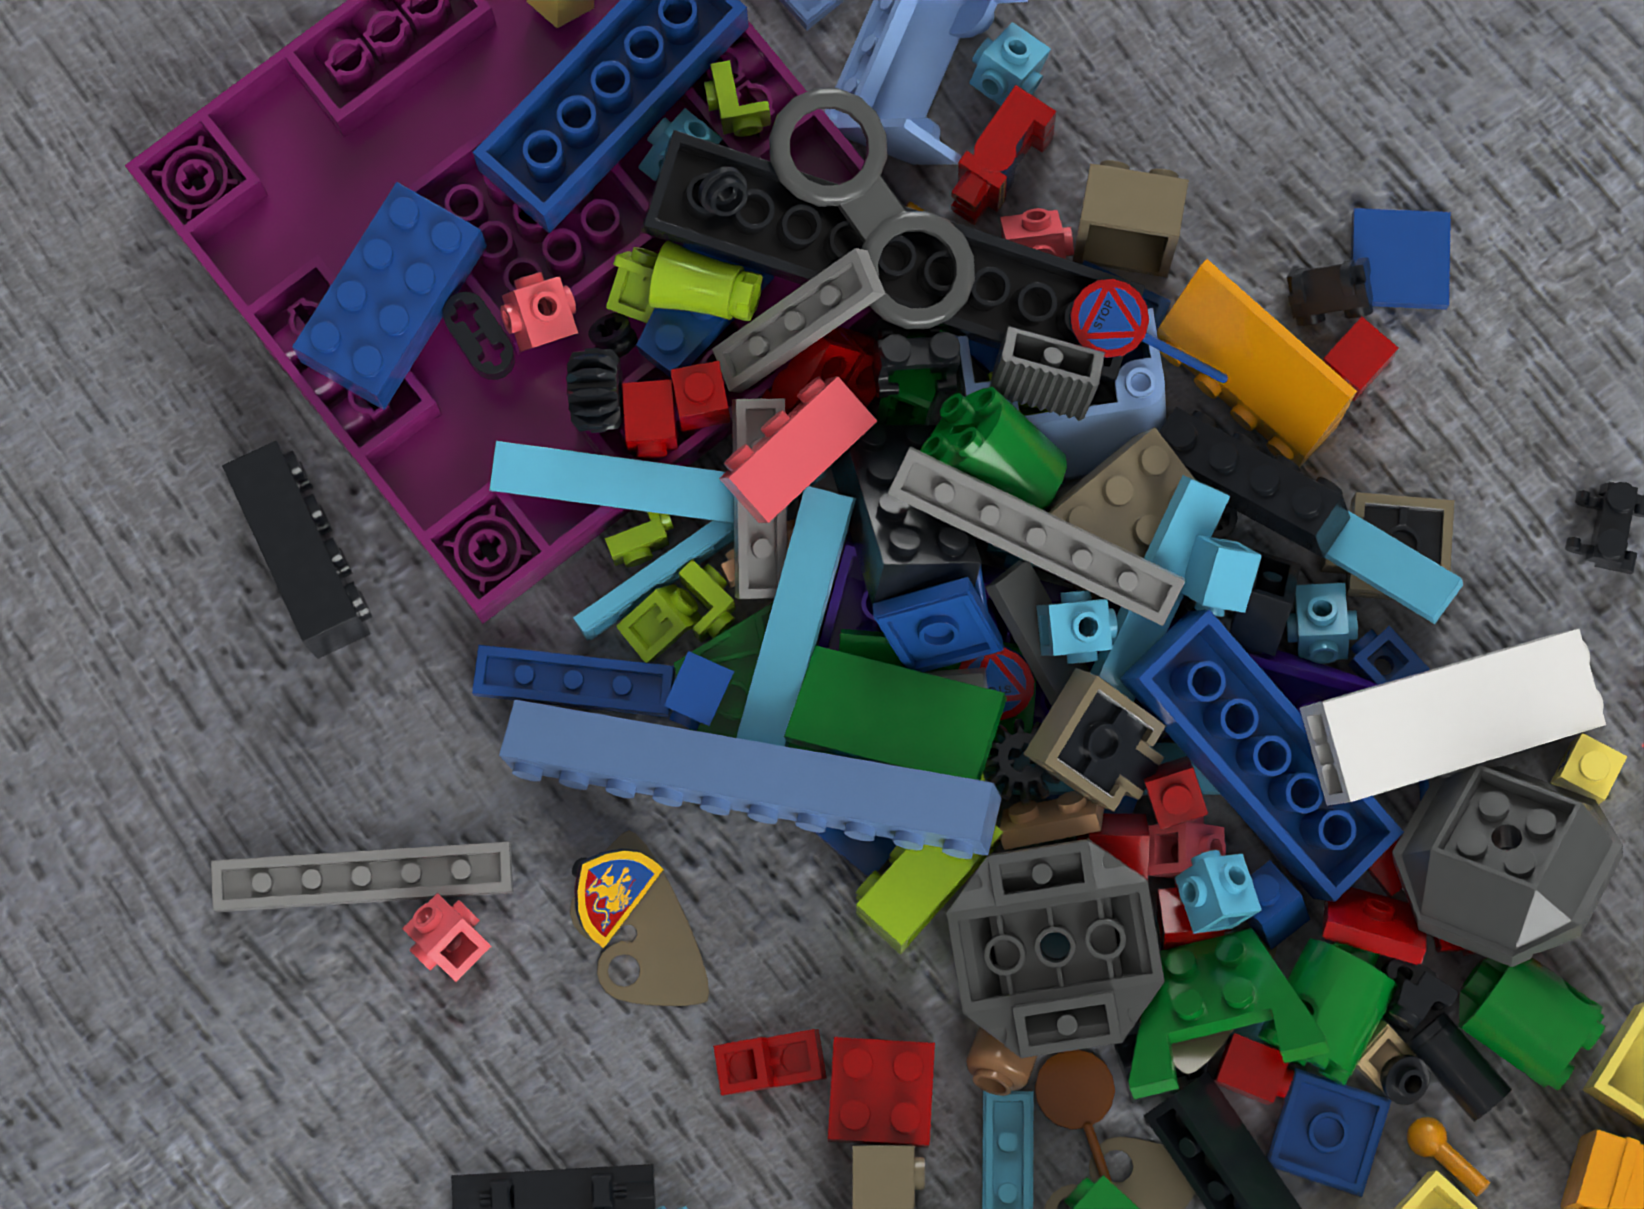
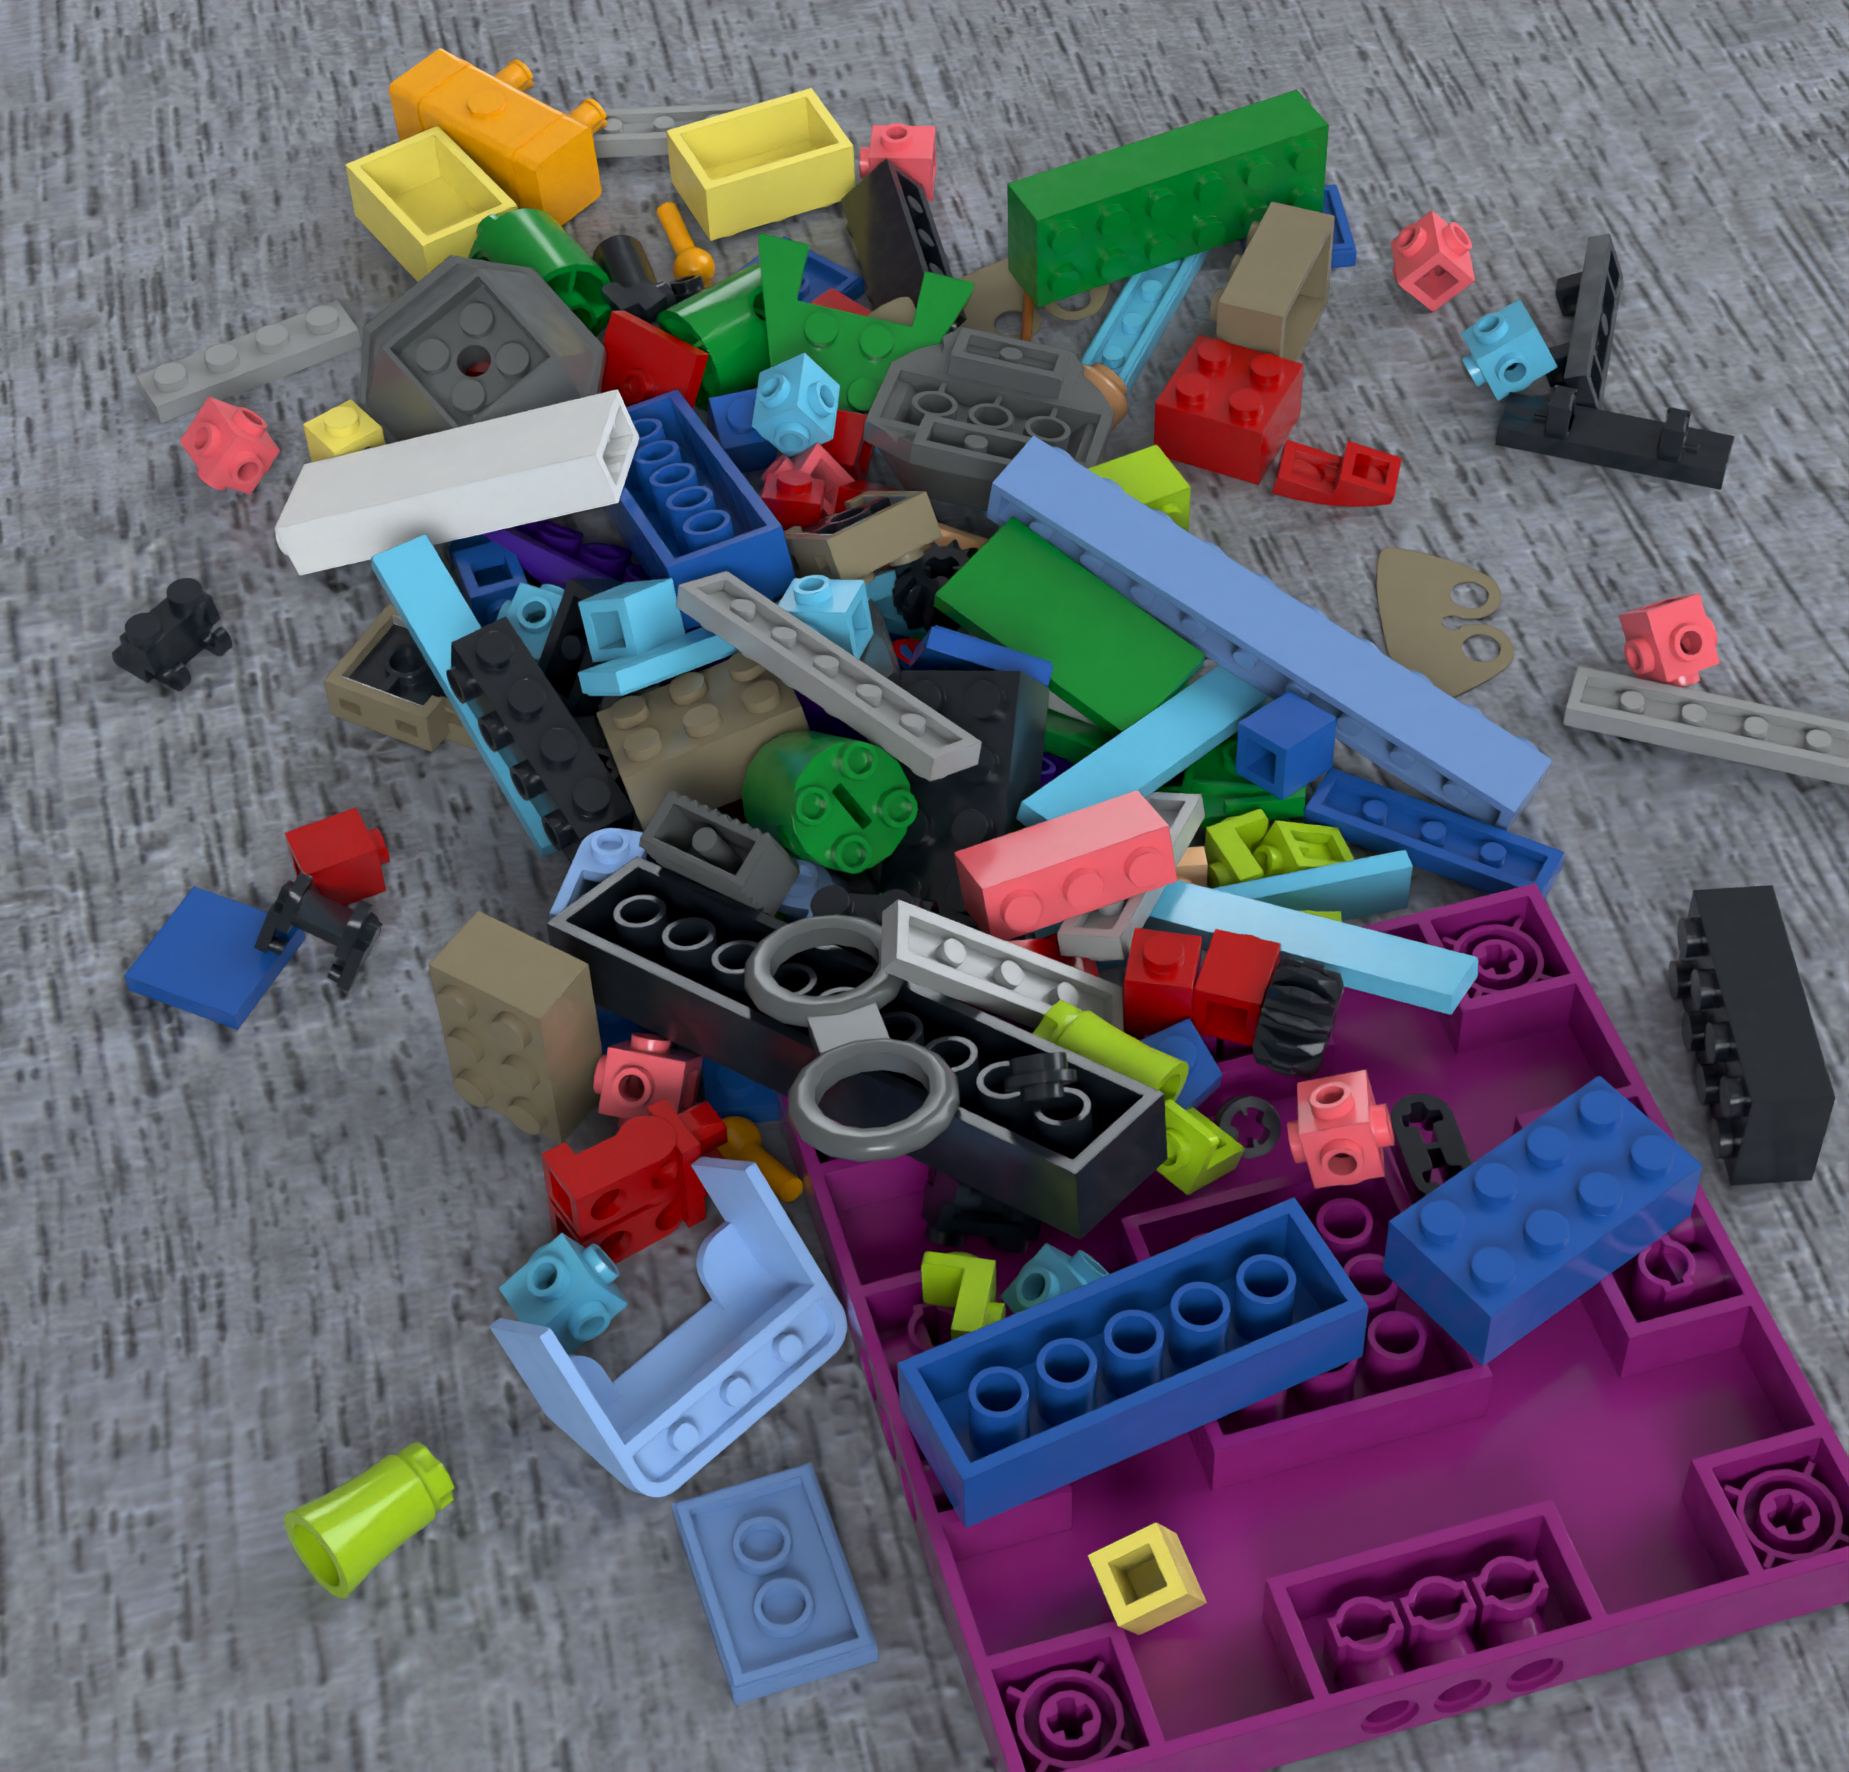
camera: 160 degrees left, 30 degrees down
shield [572,848,664,949] -> none
piece [1070,279,1228,383] -> none
light orange slope [1157,259,1357,468] -> none

